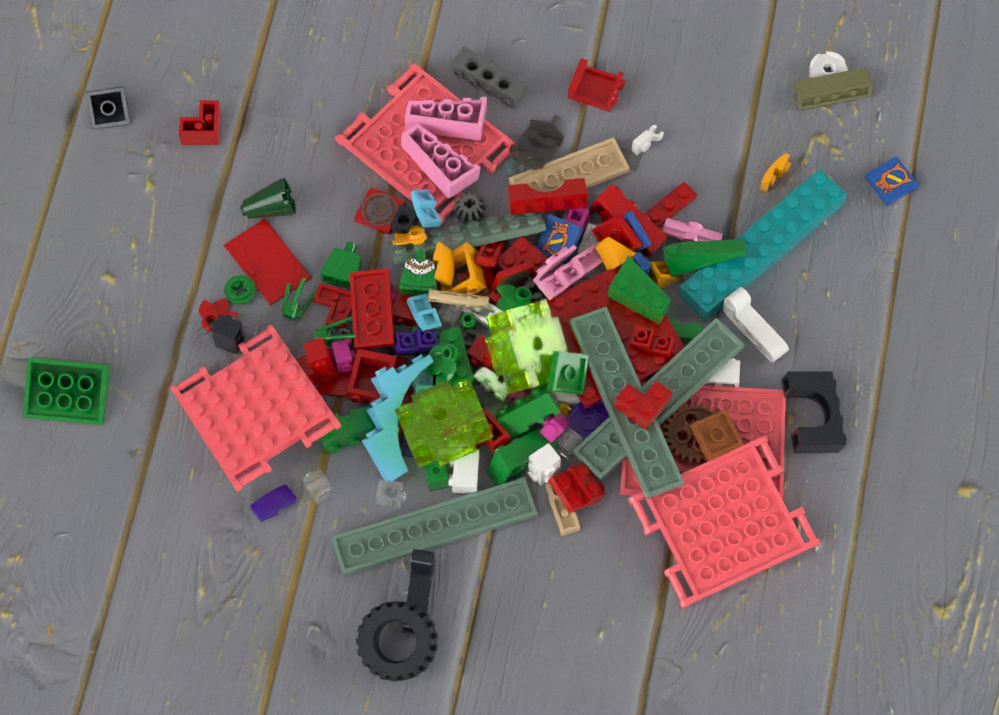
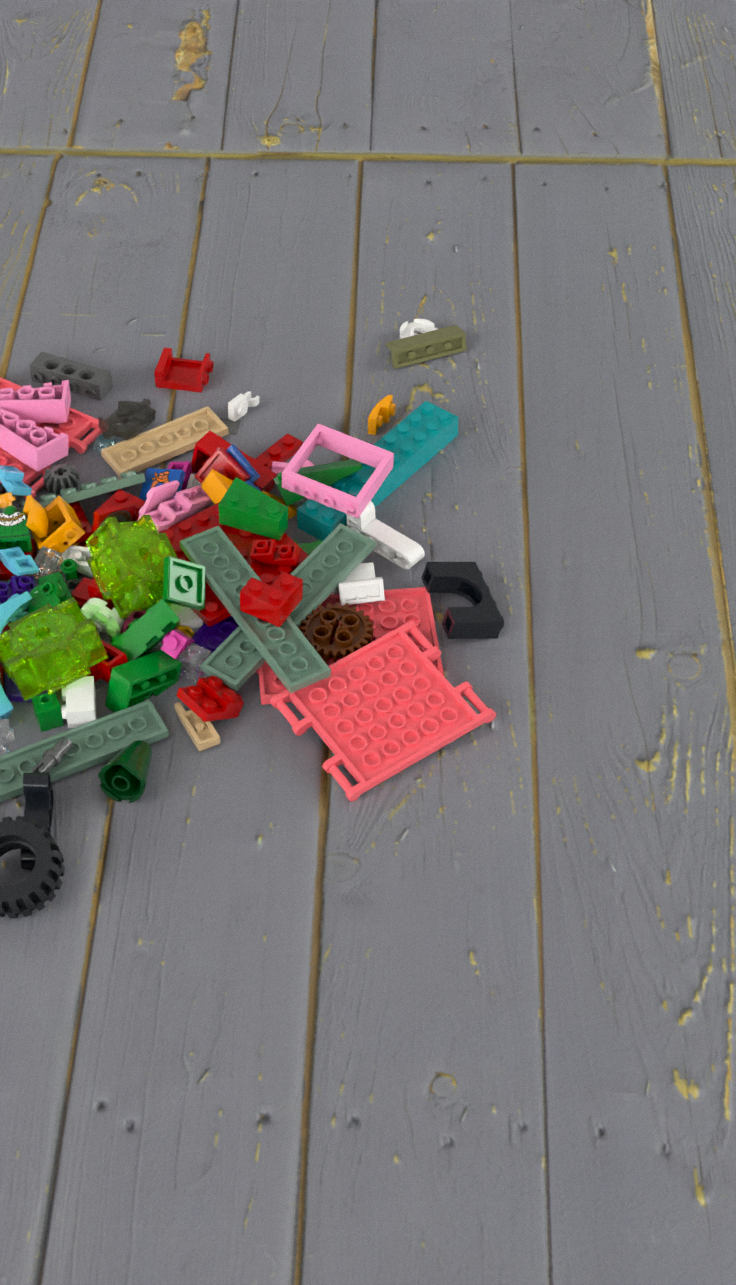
camera: 10 degrees left, 20 degrees down
tan pin [428,289,489,309] -> none
red plate [476,239,508,267] -> none
red arch [507,178,588,215] -> none
white brick [528,443,561,486] -> none
dark orange tile [689,409,744,461] -> none
blue tile [865,156,919,206] -> none
none -> dark grey pin [31,736,73,773]
none -> dark green cone [98,740,152,803]
none -> bright pink window [282,424,394,518]
none -> white plate [338,577,385,606]

